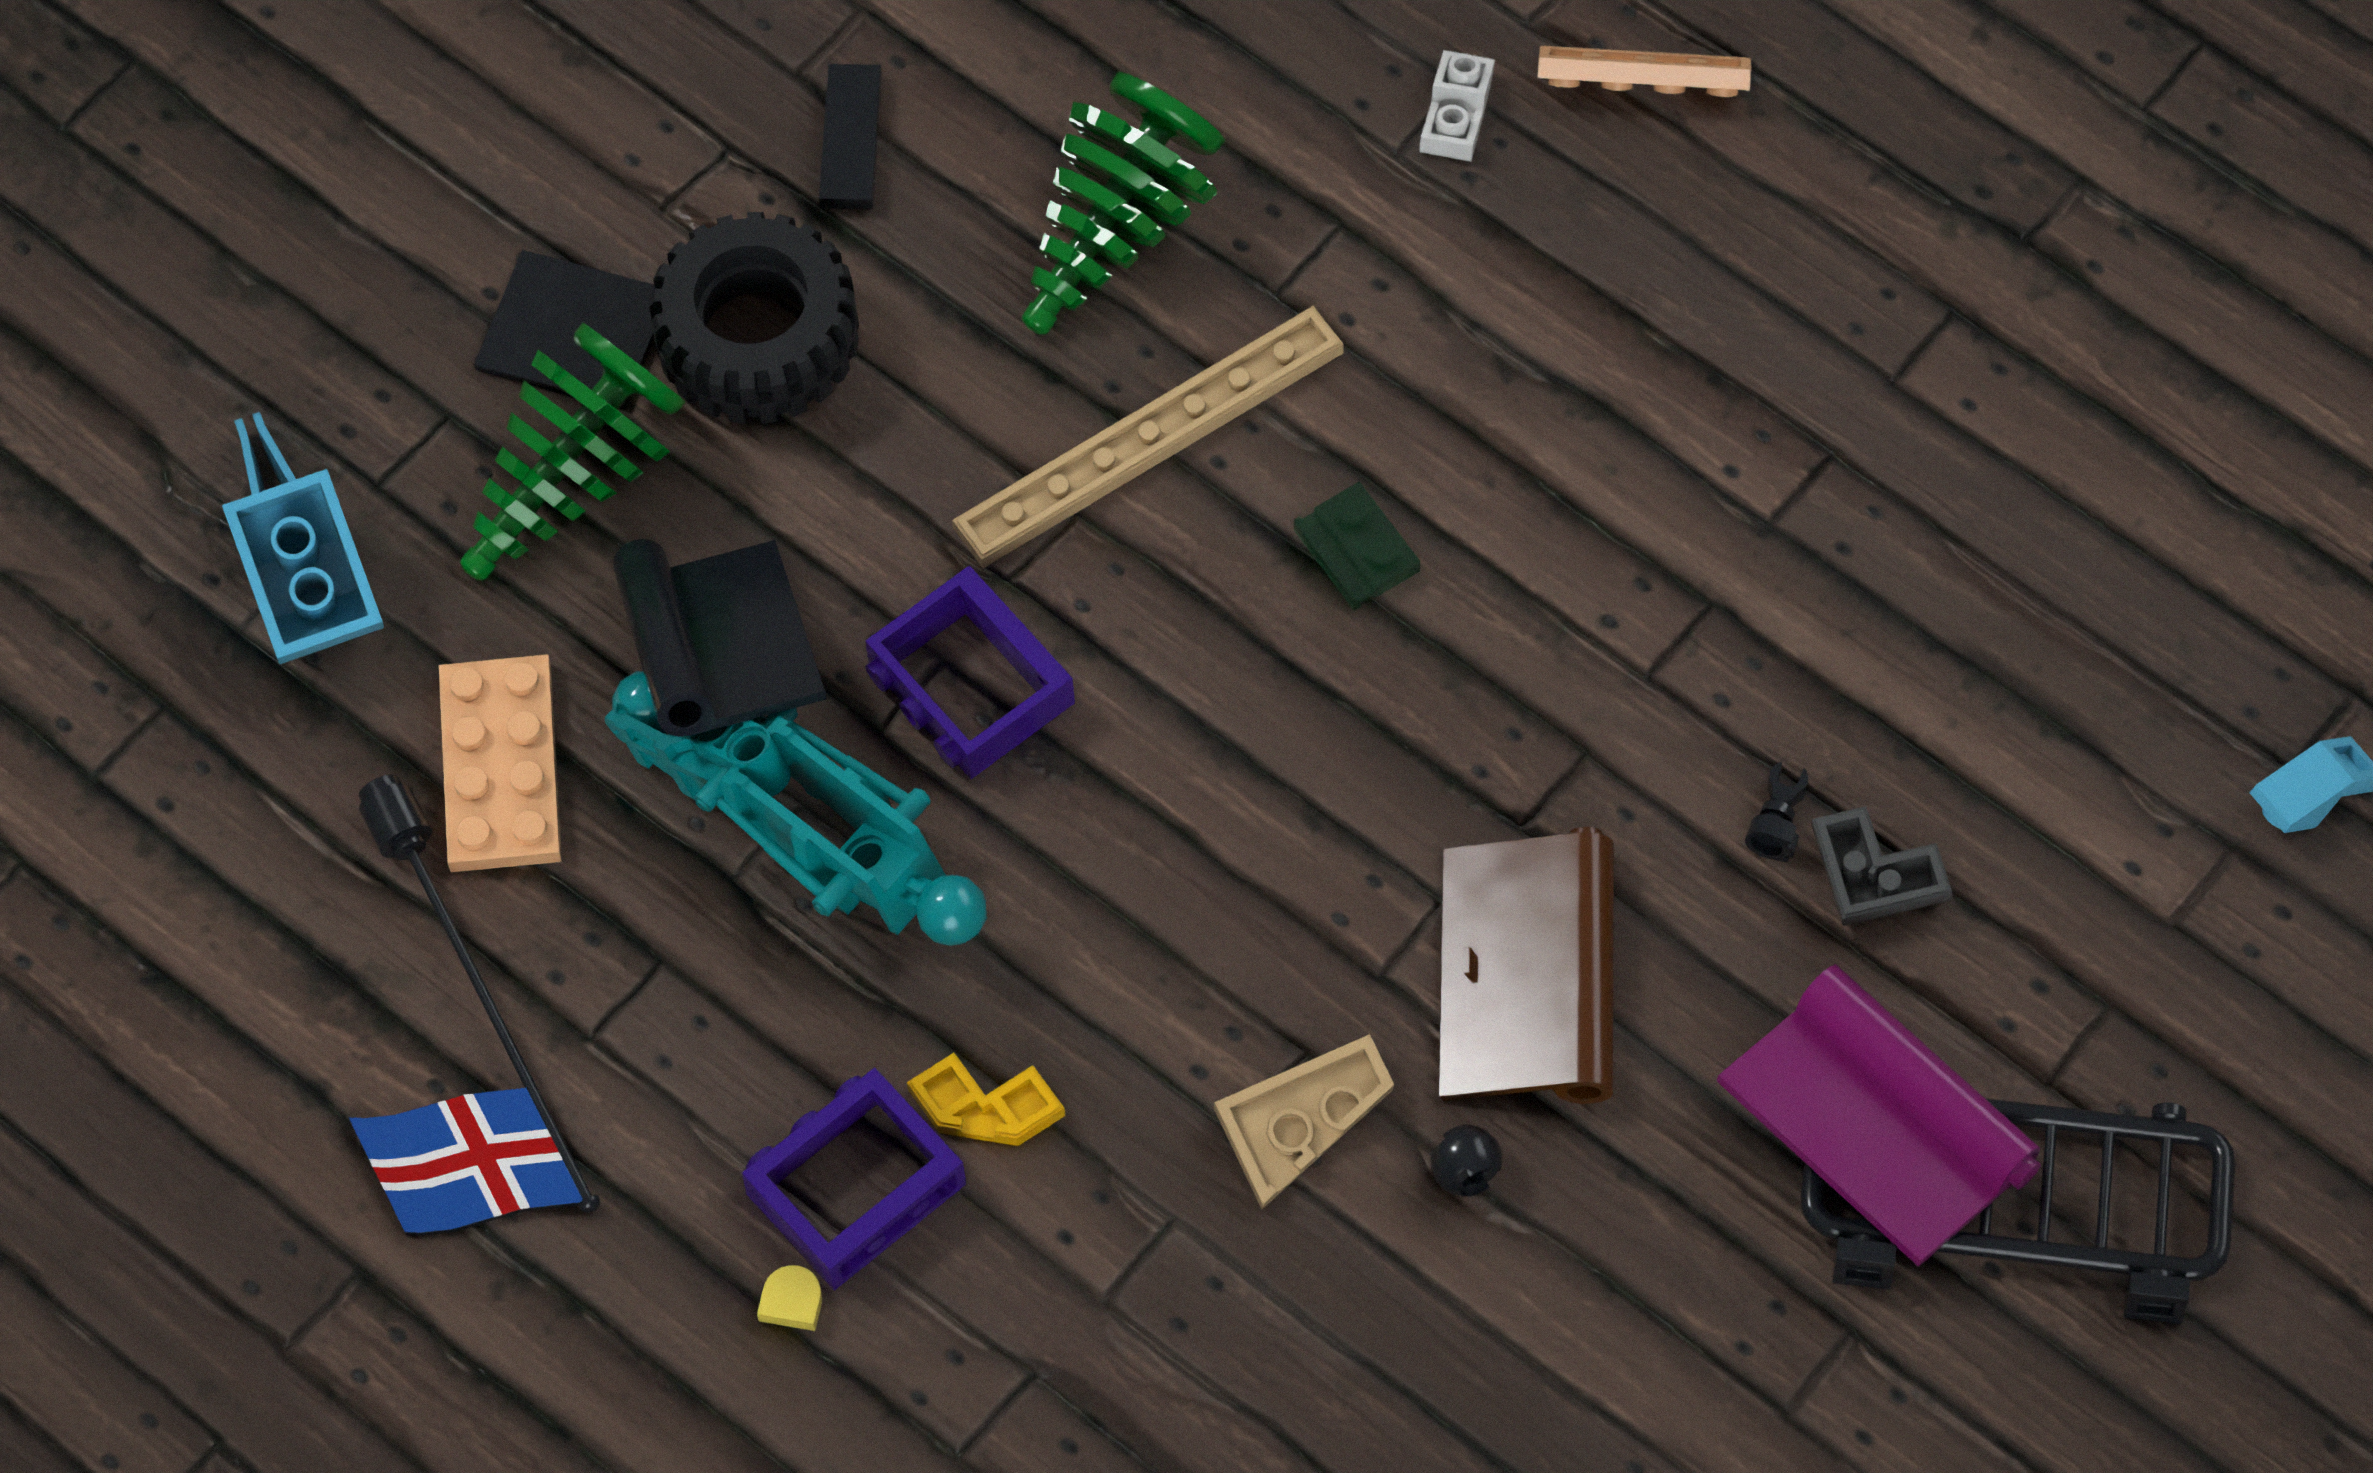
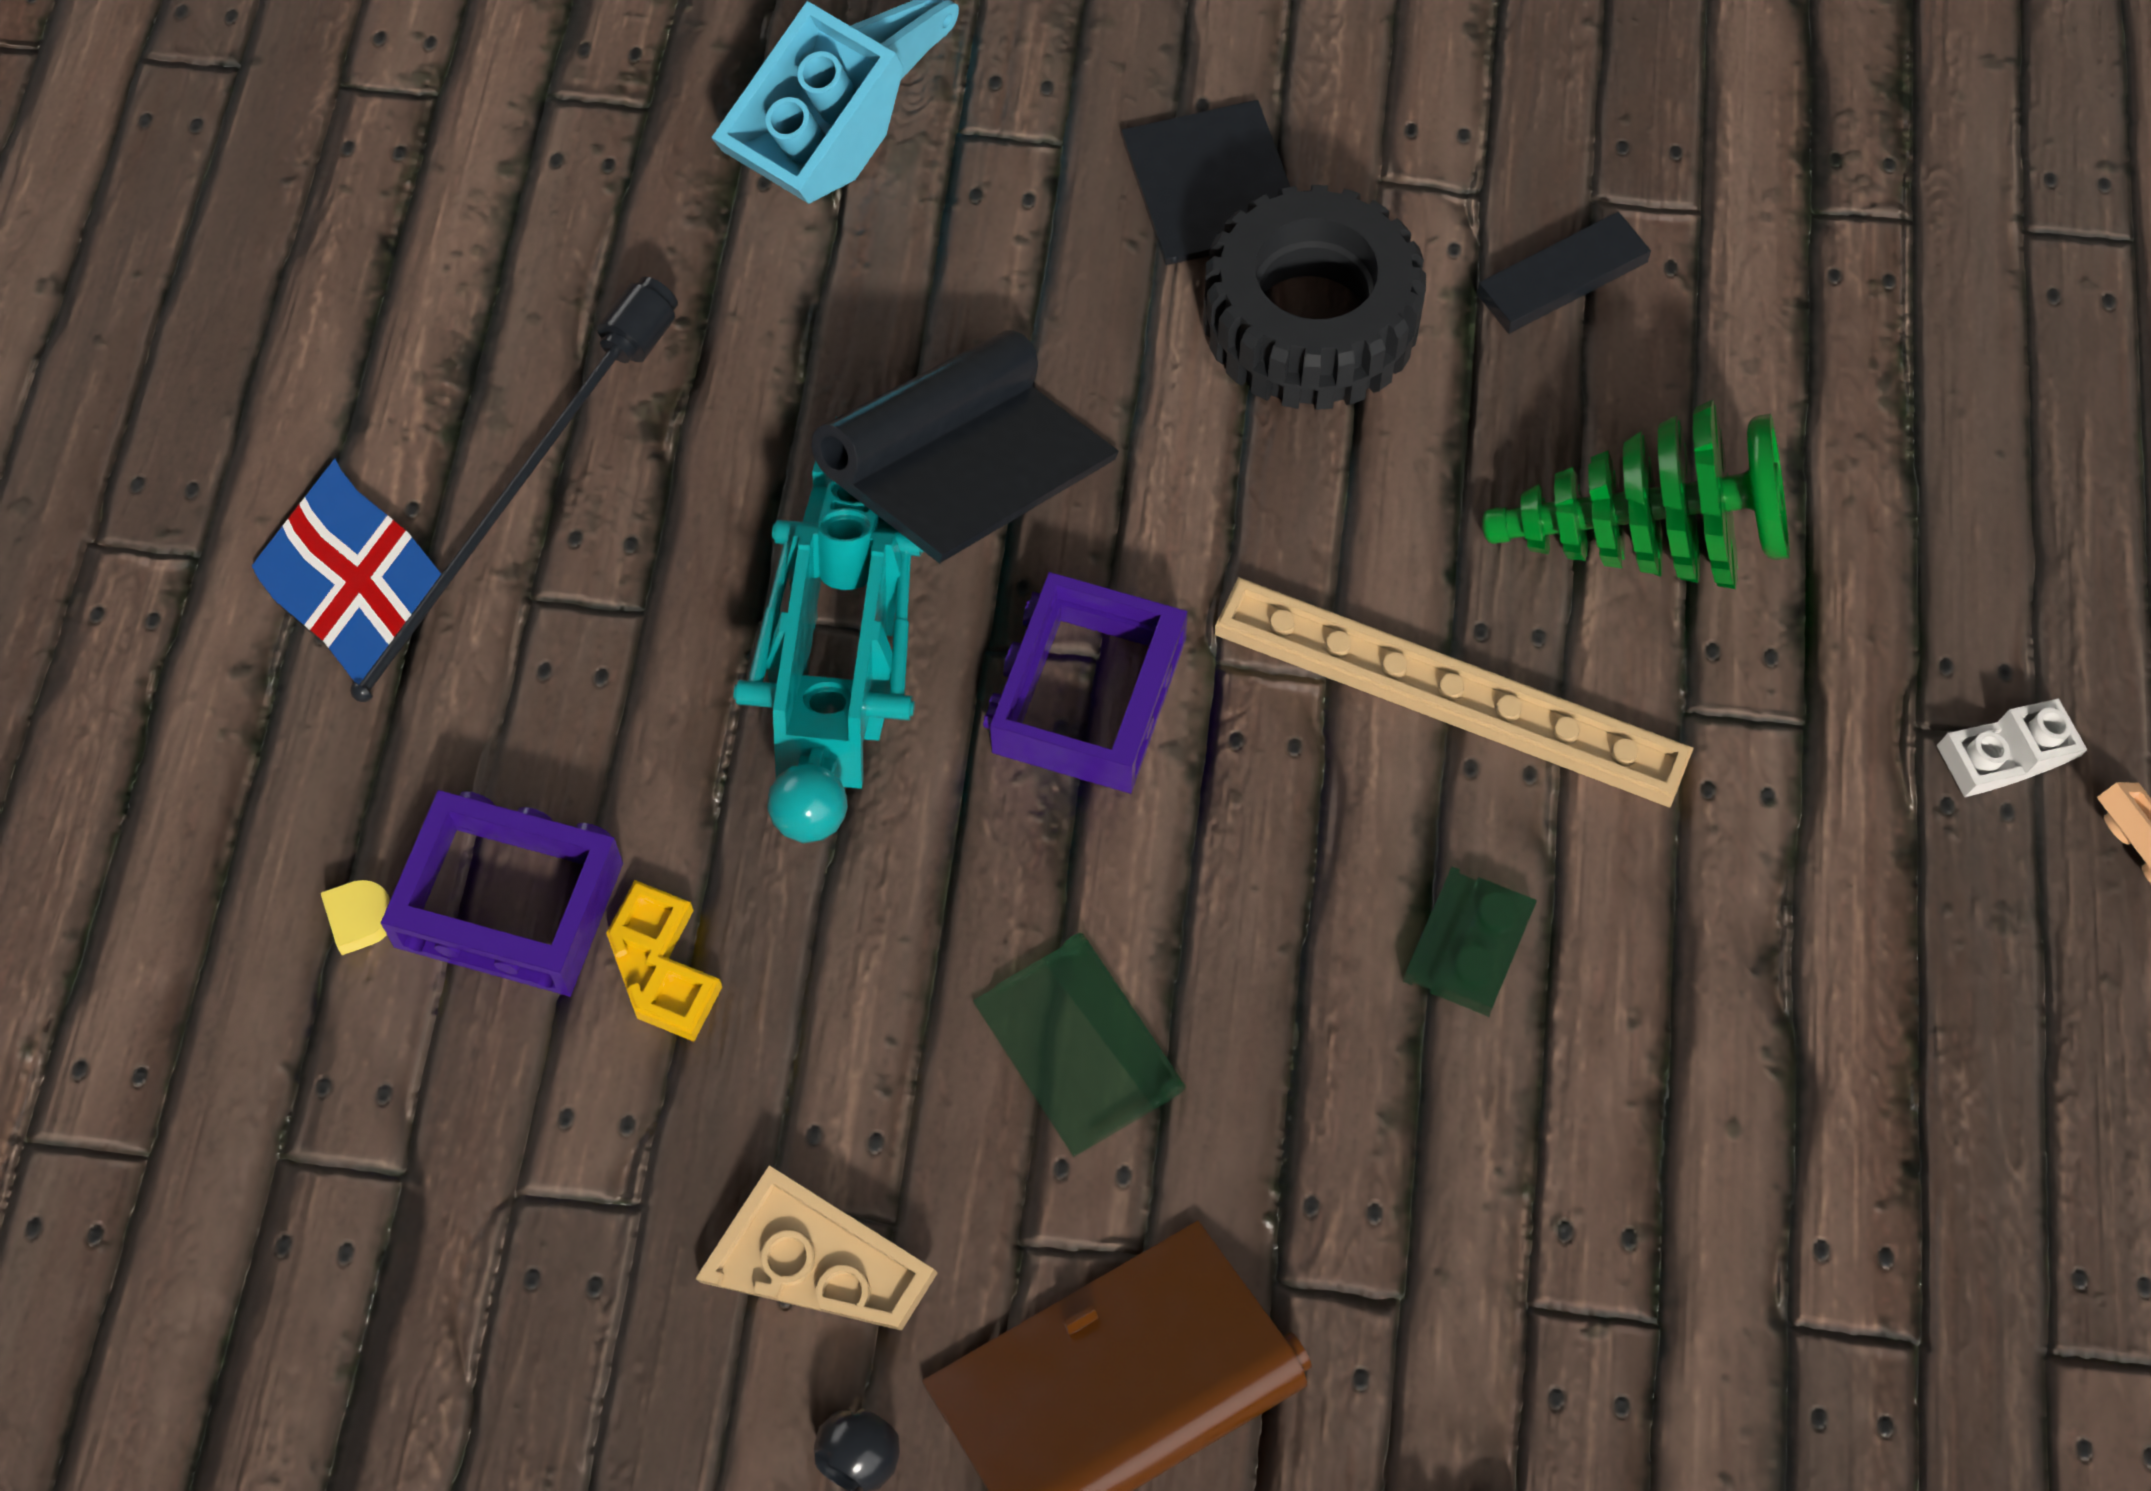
camera: 55 degrees right, 0 degrees up
light nougat plate [439,654,562,873] -> none
green plant [460,322,686,581] -> none
none -> clear green piece [973,933,1186,1158]

